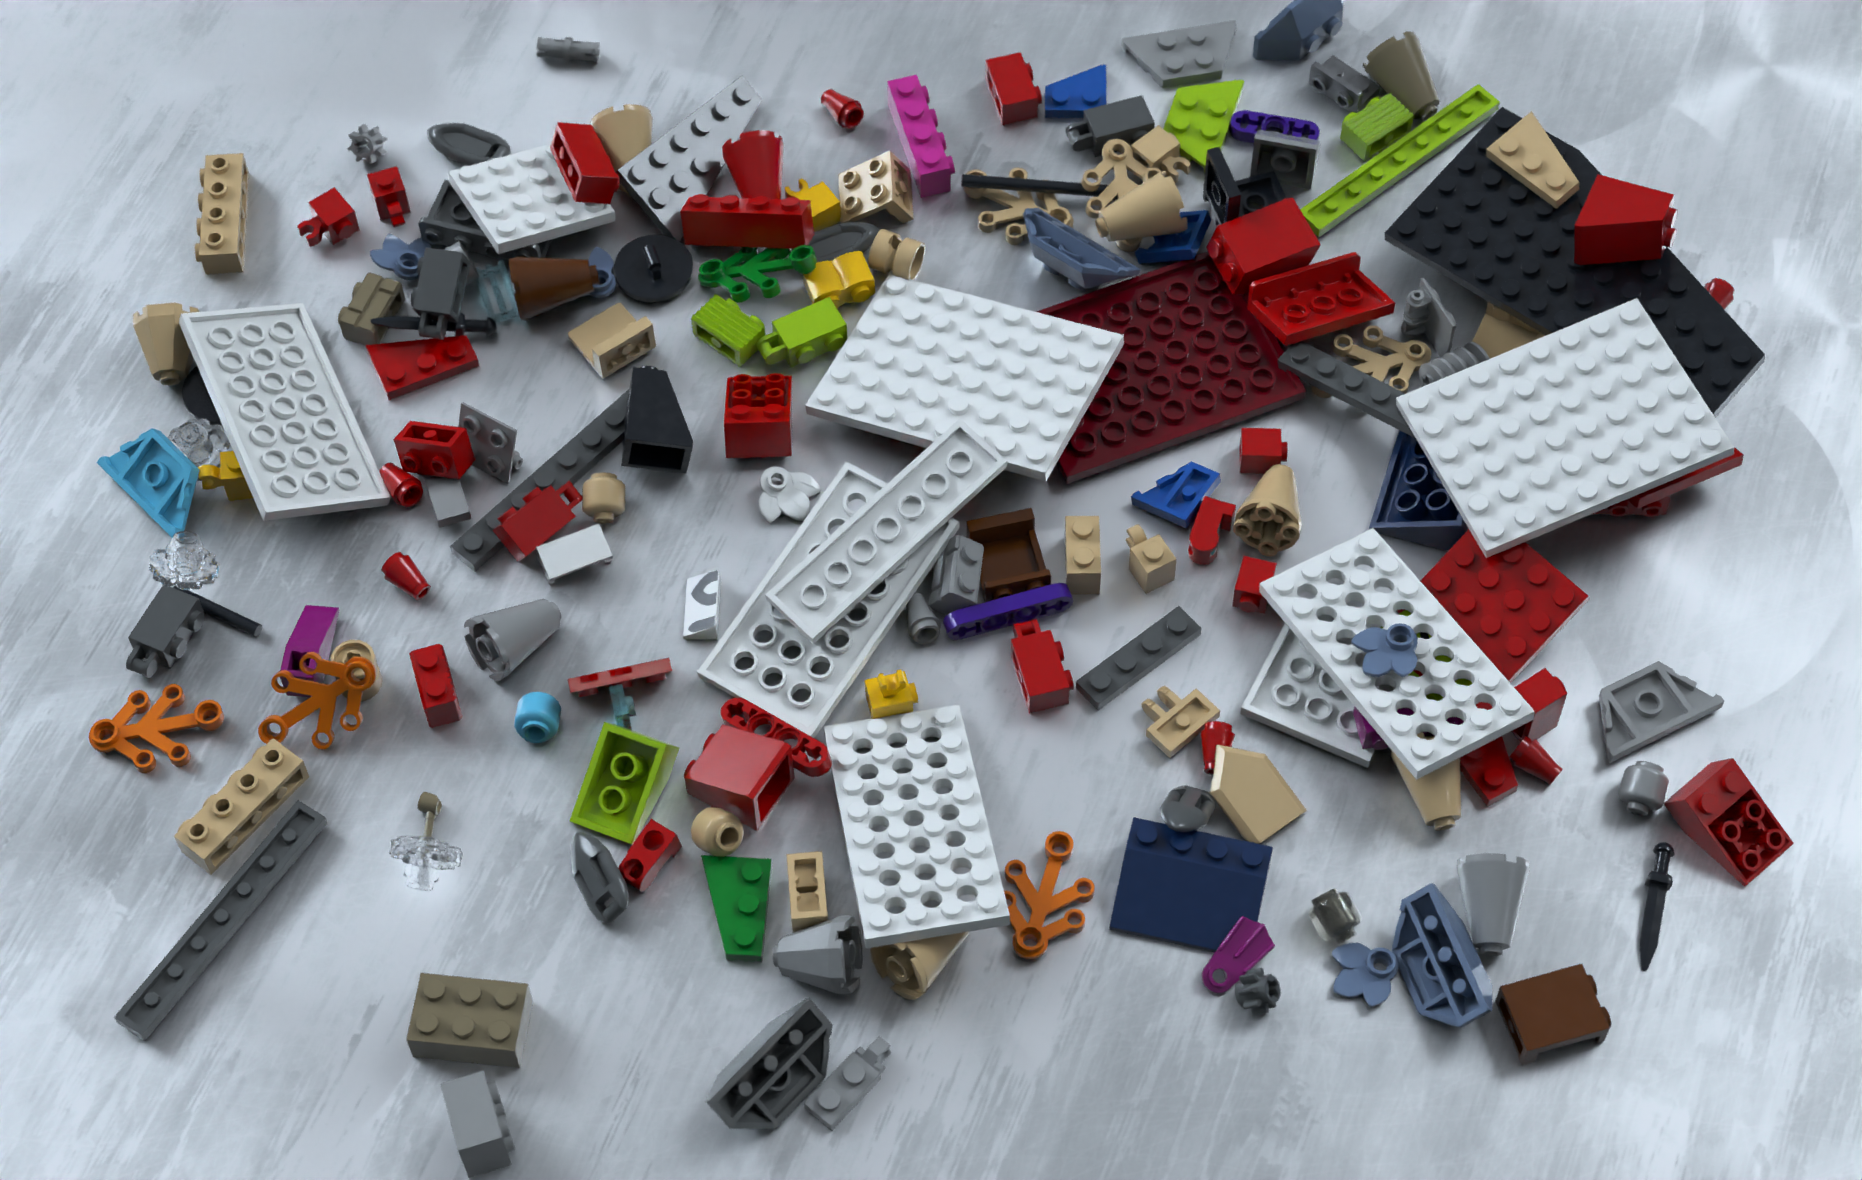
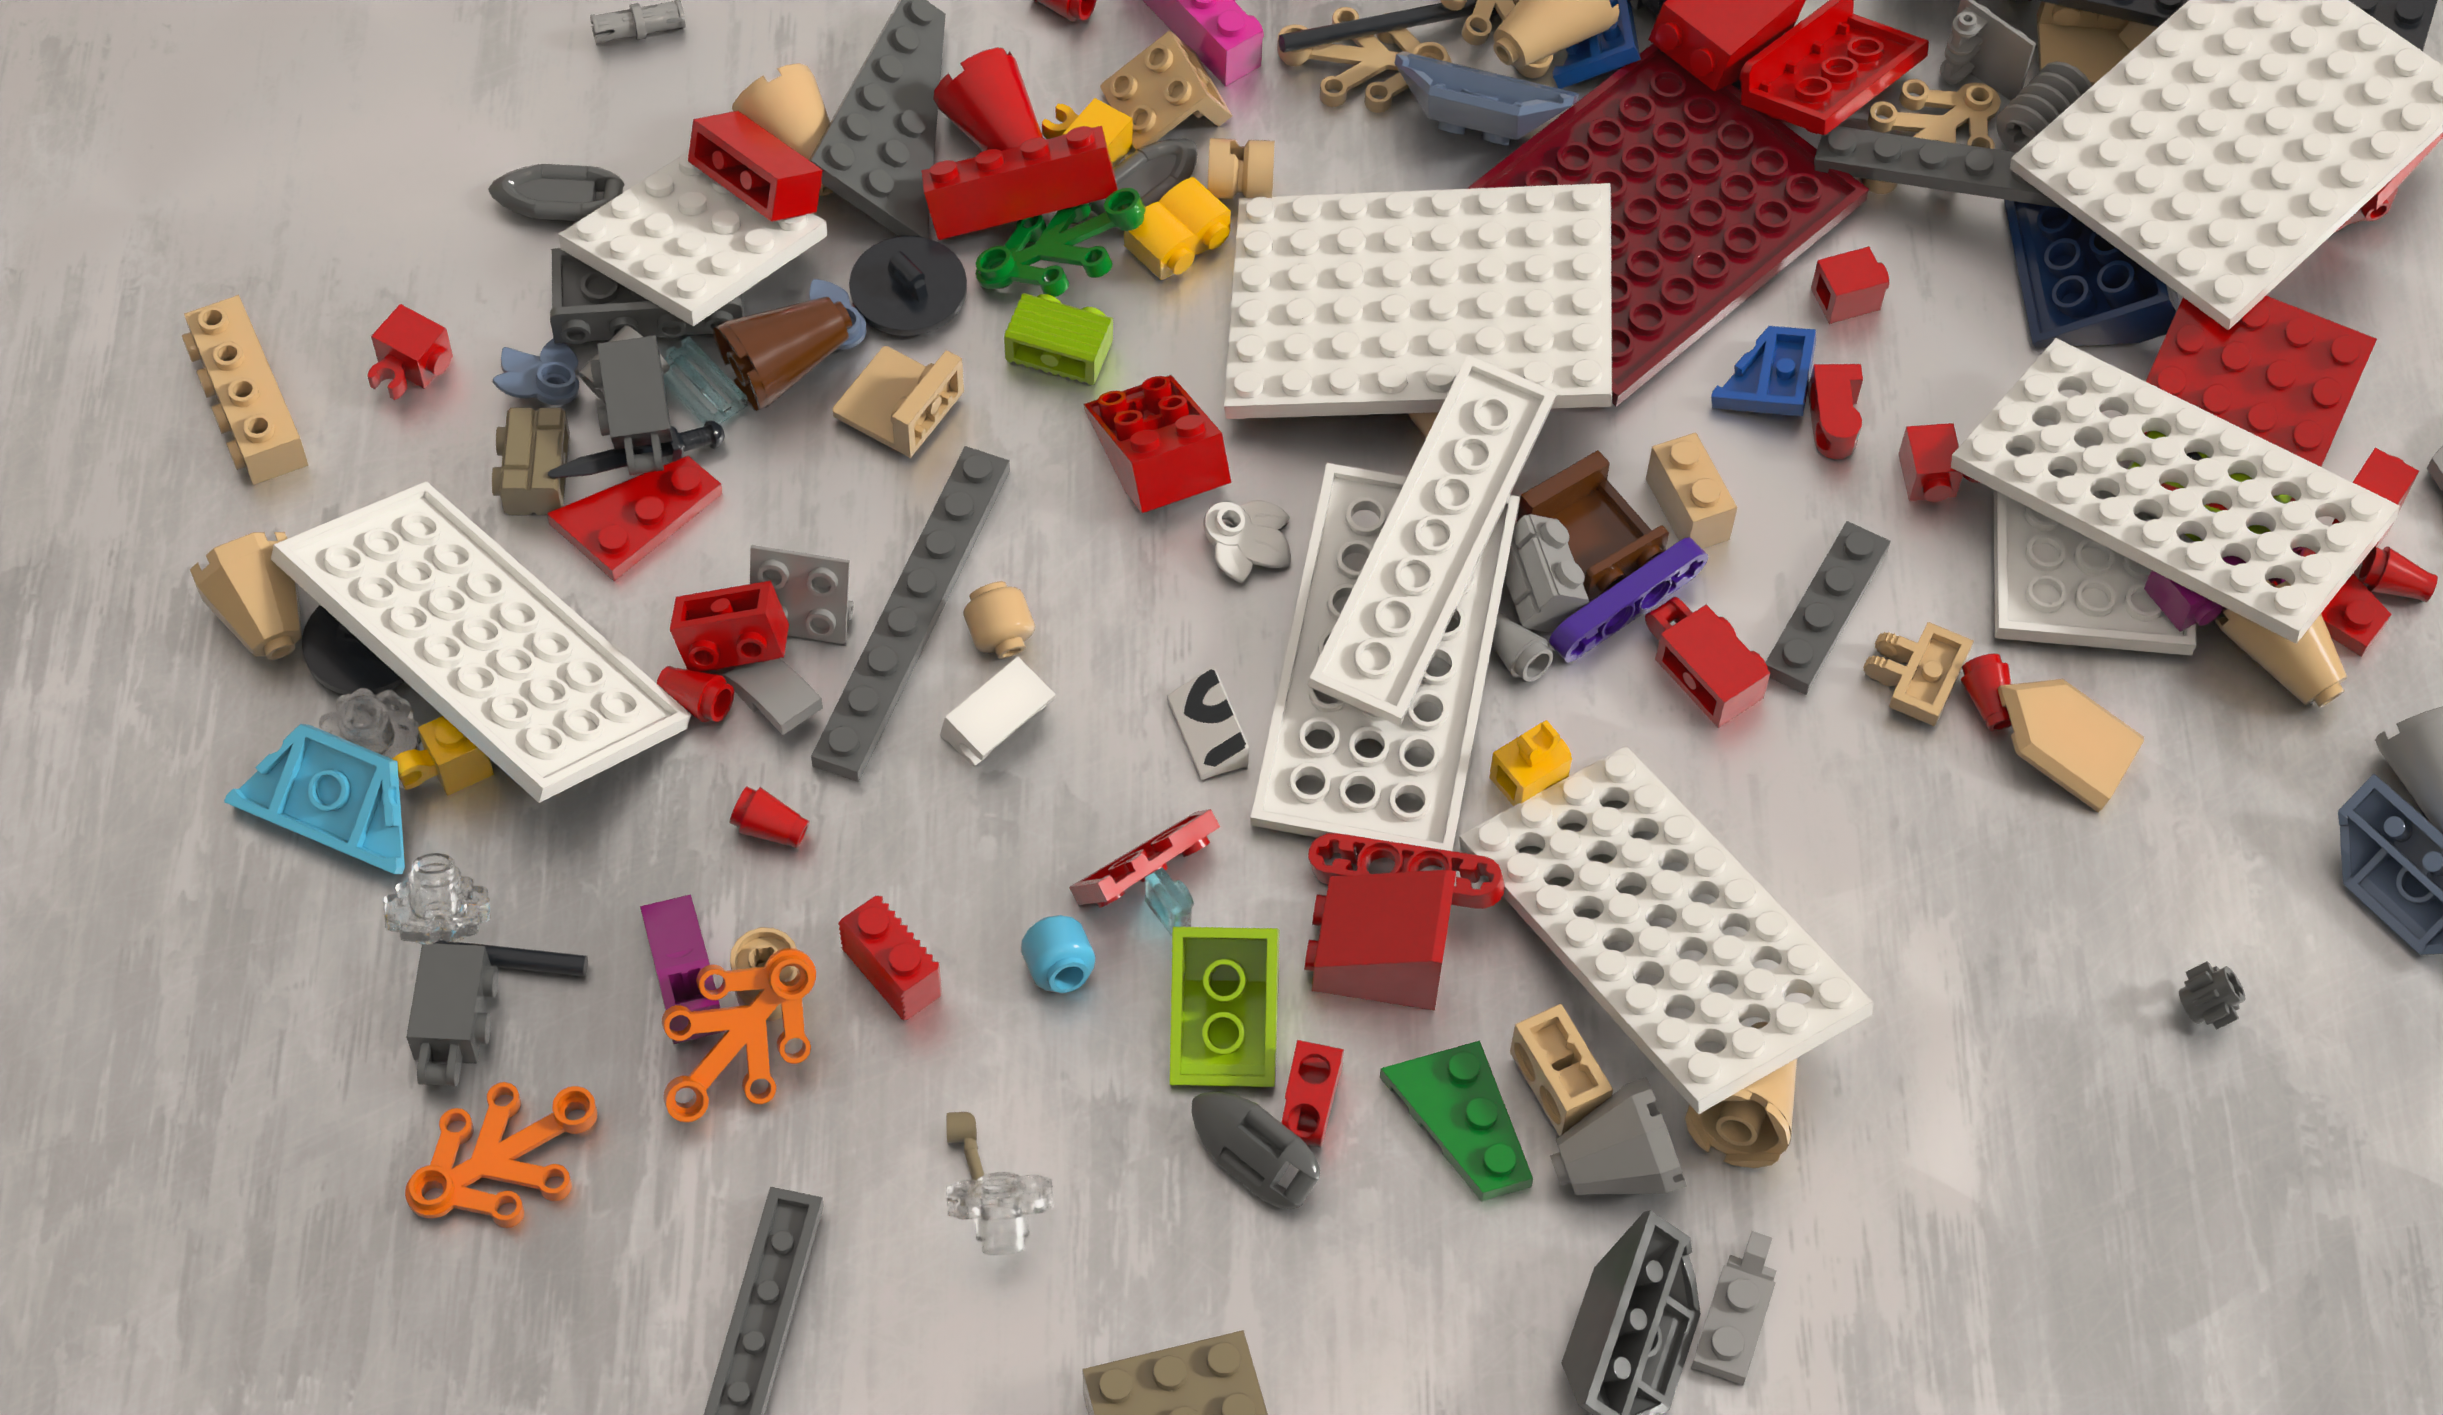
camera: 25 degrees left, 0 degrees up
tan brick [174,738,309,875] -> none
light grey gear [347,124,388,164] -> none
red brick [367,166,411,227] -> none
light grey cone [464,599,561,681] -> none
red brick [493,480,583,562] -> none
black slope [621,366,693,474] -> none
tan head [691,807,744,857] -> none
lime brick [756,297,848,368] -> none
orange plant [1004,831,1095,959] -> none
dark blue slope [1109,817,1273,953] -> none
tan brick [1126,524,1177,594] -> none
dark grey piece [1160,785,1216,833] -> none
magenta piece [1202,916,1275,993] -> none
tan cone [1233,464,1302,556] -> none
clear smoke head [1308,888,1362,944] -> none
sand blue plate [1331,943,1399,1007] -> none
sand blue plate [1351,623,1418,677] -> none

